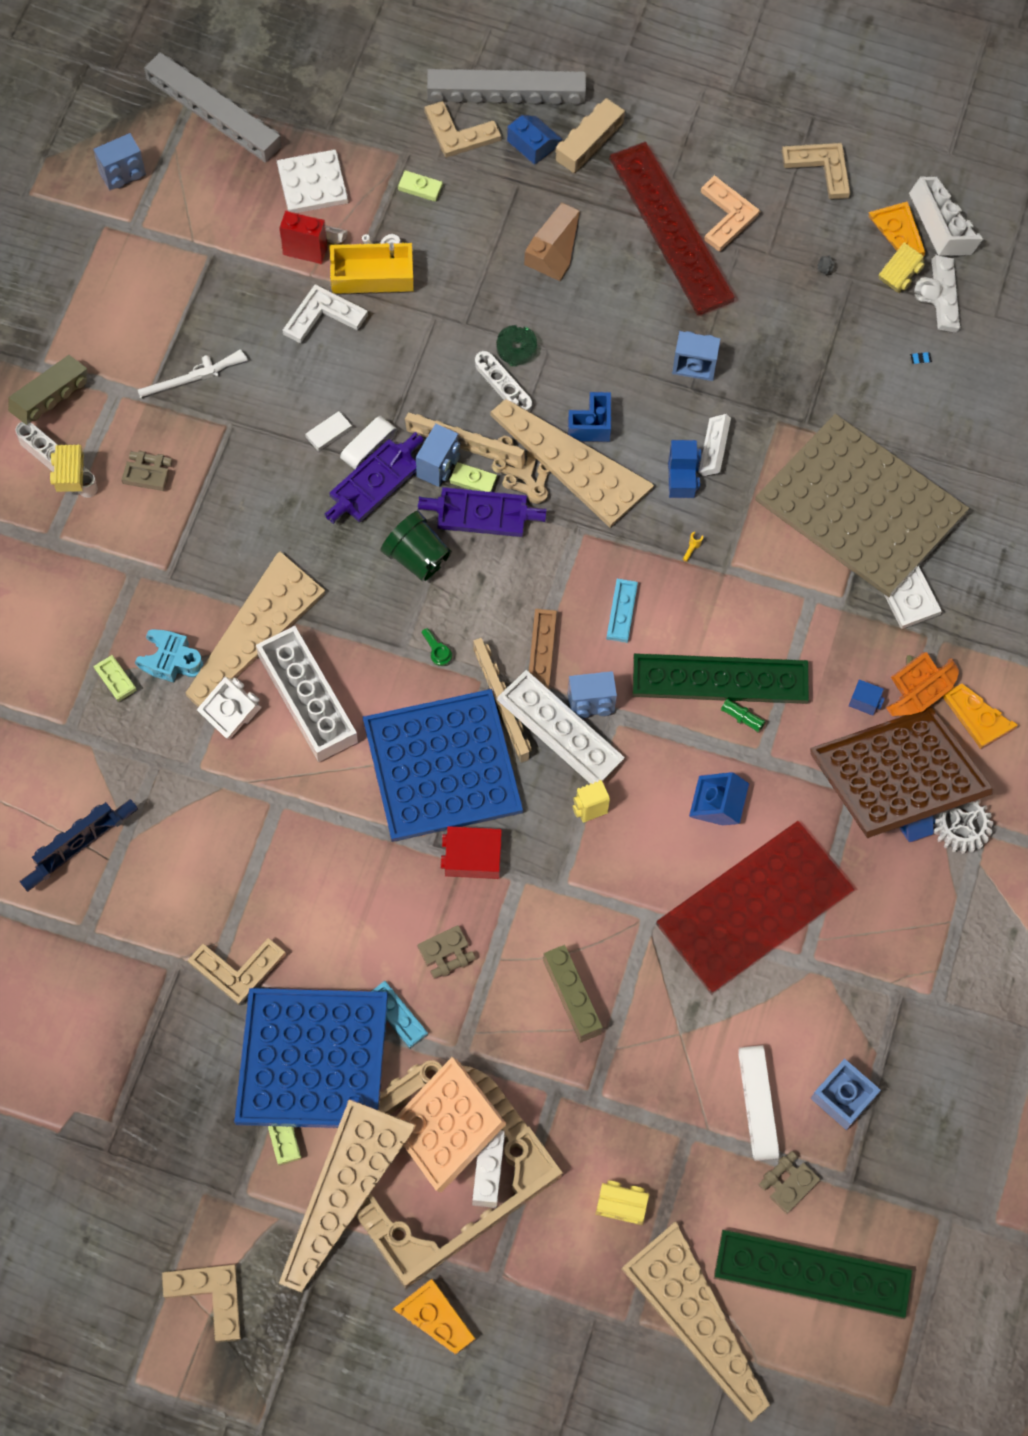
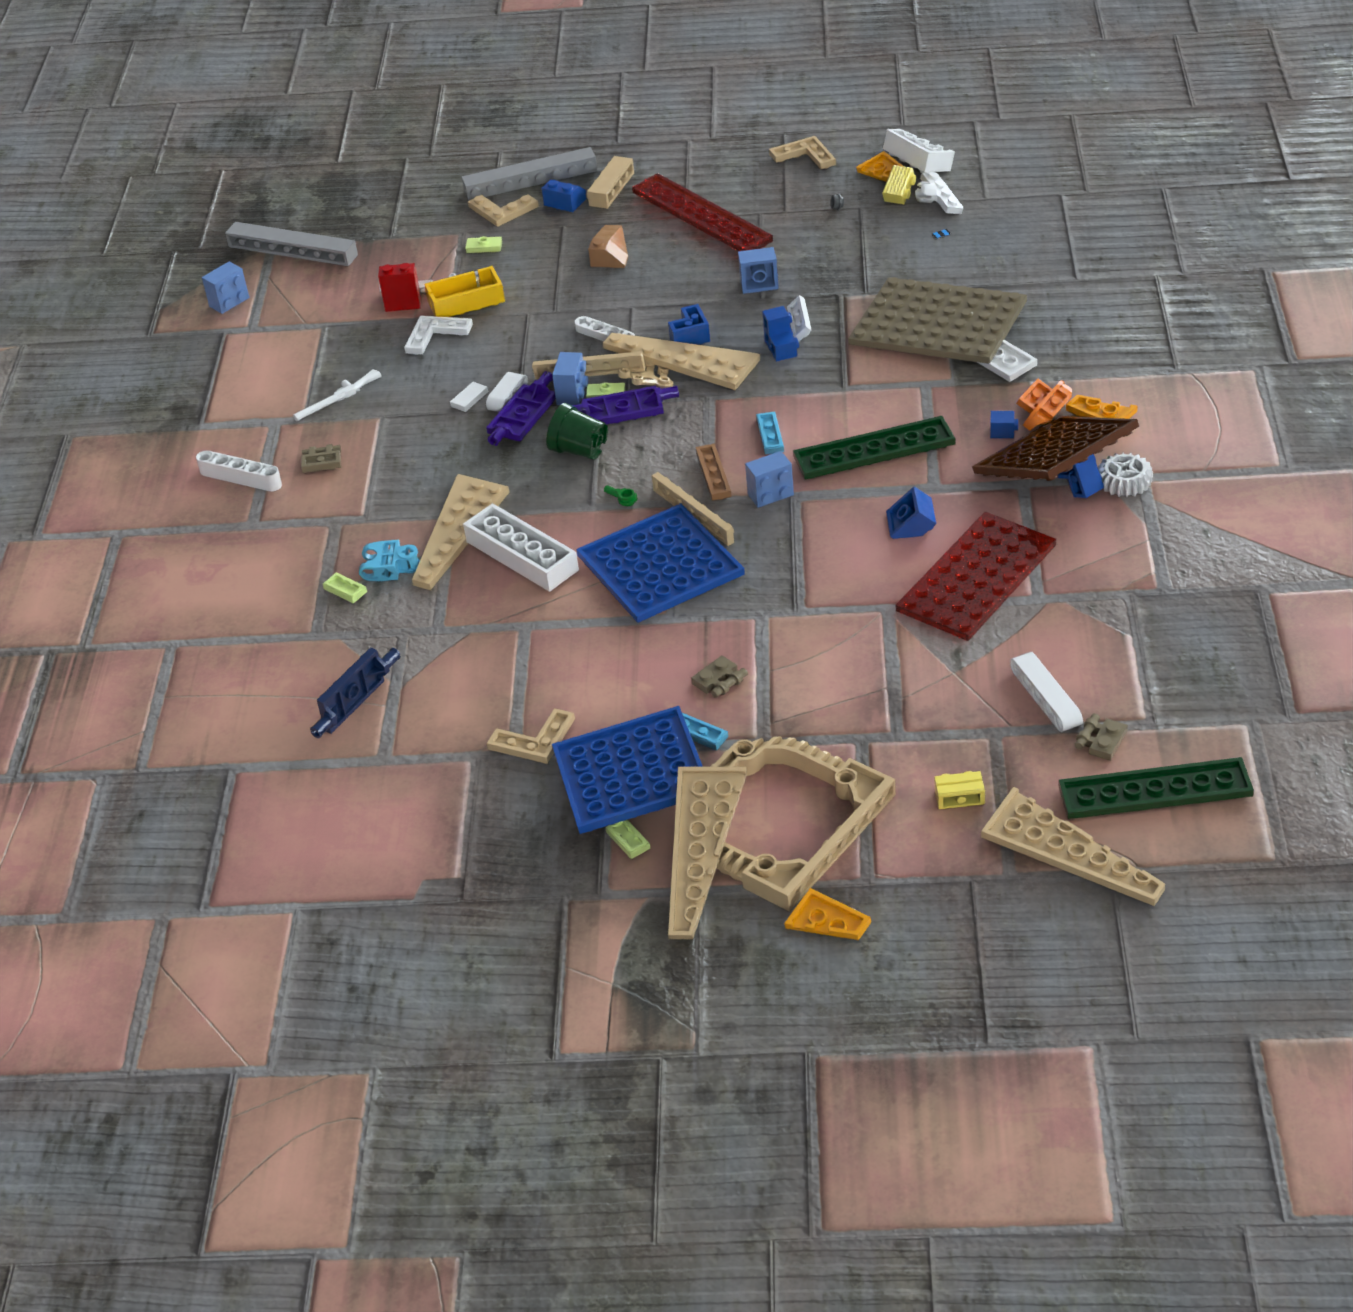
camera: 10 degrees left, 25 degrees down
olive brick [8,355,87,425] -> none
light yellow brick [50,444,84,492] -> none
tan plate [162,1265,241,1343] -> none
white plate [197,677,261,739] -> none
white plate [277,150,348,213] -> none
light nougat plate [396,1057,506,1193] -> none
red brick [441,826,502,879] -> none
white arch [472,1130,505,1208] -> none
clear green plate [496,325,537,367] -> none
white plate [497,670,625,784] -> none
olive brick [543,945,602,1043] -> none
light yellow brick [572,780,610,823] -> none
yellow hand [683,532,703,562] -> none
light nougat plate [701,175,760,252] -> none
green pin [721,699,766,733] -> none
medium blue brick [811,1058,881,1130] -> none

